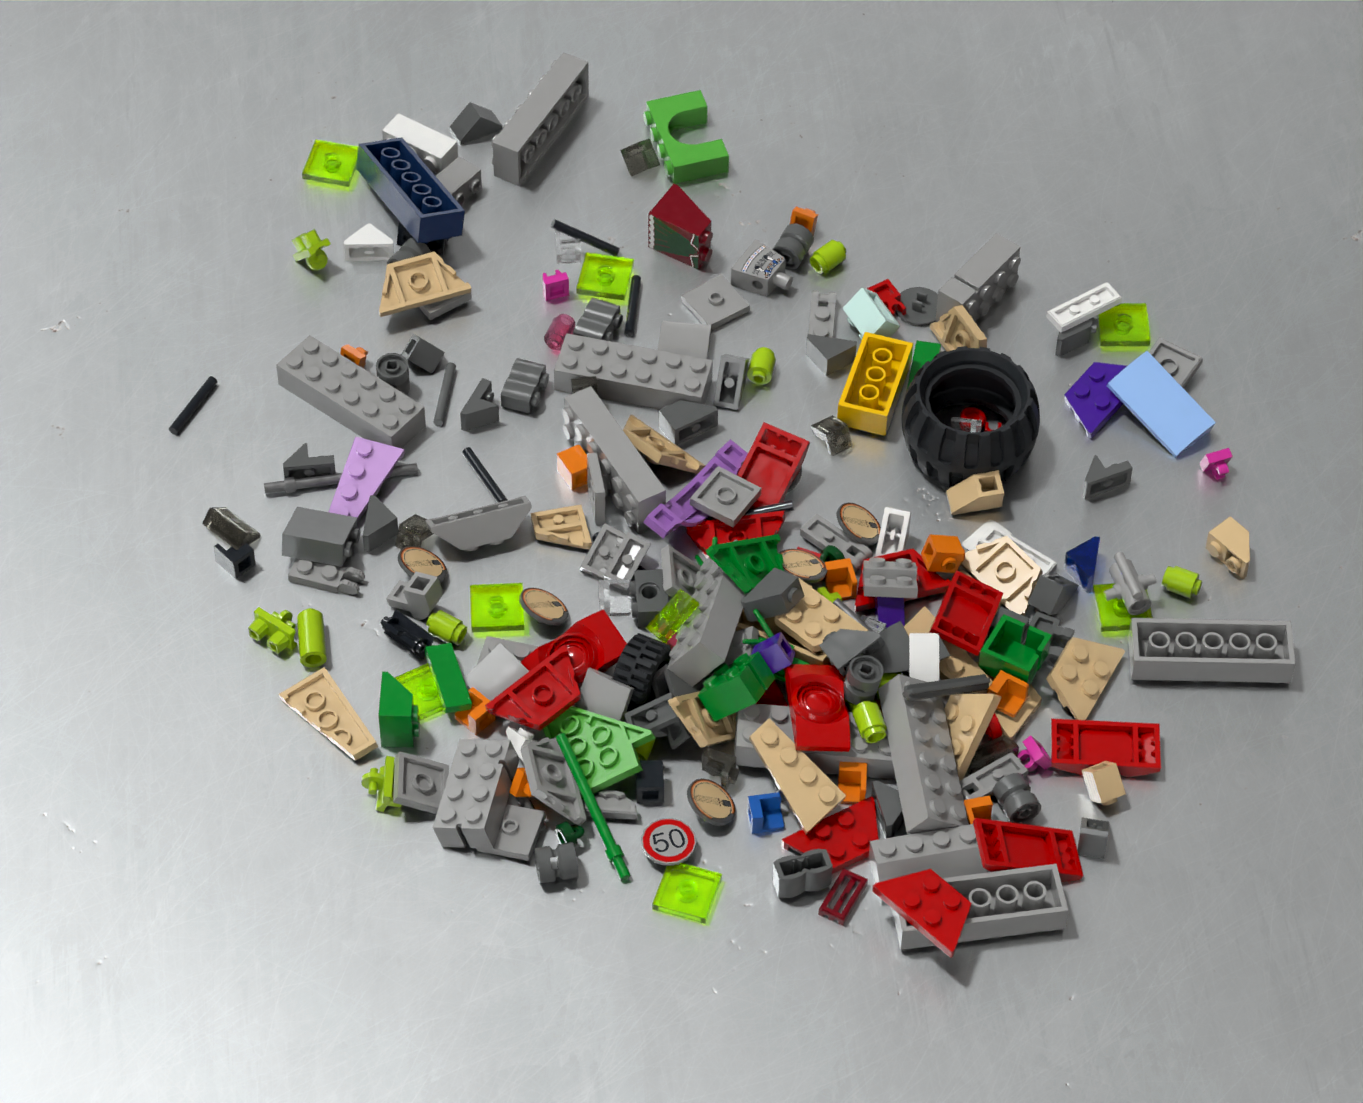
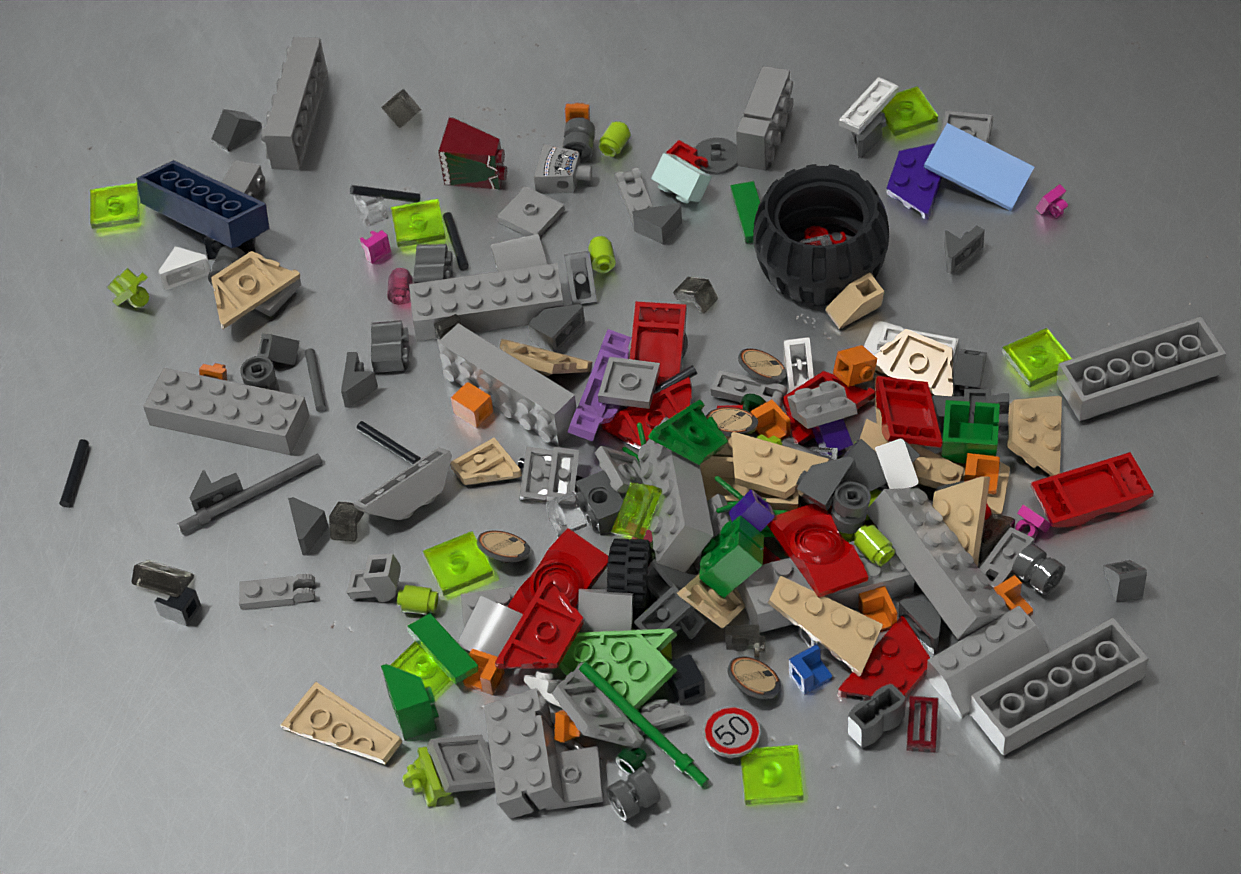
camera: 15 degrees left, 0 degrees up
lime hips [248,607,297,654] -> none
brick [282,507,361,567] -> none
lime brick [297,608,327,668] -> none
lavender wing [329,436,405,523] -> none
black hinge [380,610,435,660] -> none
white brick [382,113,458,174] -> none
piece [398,546,447,583] -> none
light grey plate [587,453,608,526] -> none
bright green arch [643,90,729,184] -> none
dark grey slope [741,568,805,622] -> none
yellow brick [837,332,913,436] -> none
red wing [872,869,971,958] -> none
dark grey axle [902,674,991,701] -> none
tan wing [929,305,987,352] -> none
red slope [973,818,1083,882] -> none
clear blue slope [1064,536,1100,593] -> none
tan brick [1081,761,1126,806] -> none
light grey pin [1104,552,1157,615] -> none
lime brick [1161,566,1202,598] -> none
tan slope [1206,516,1250,579] -> none

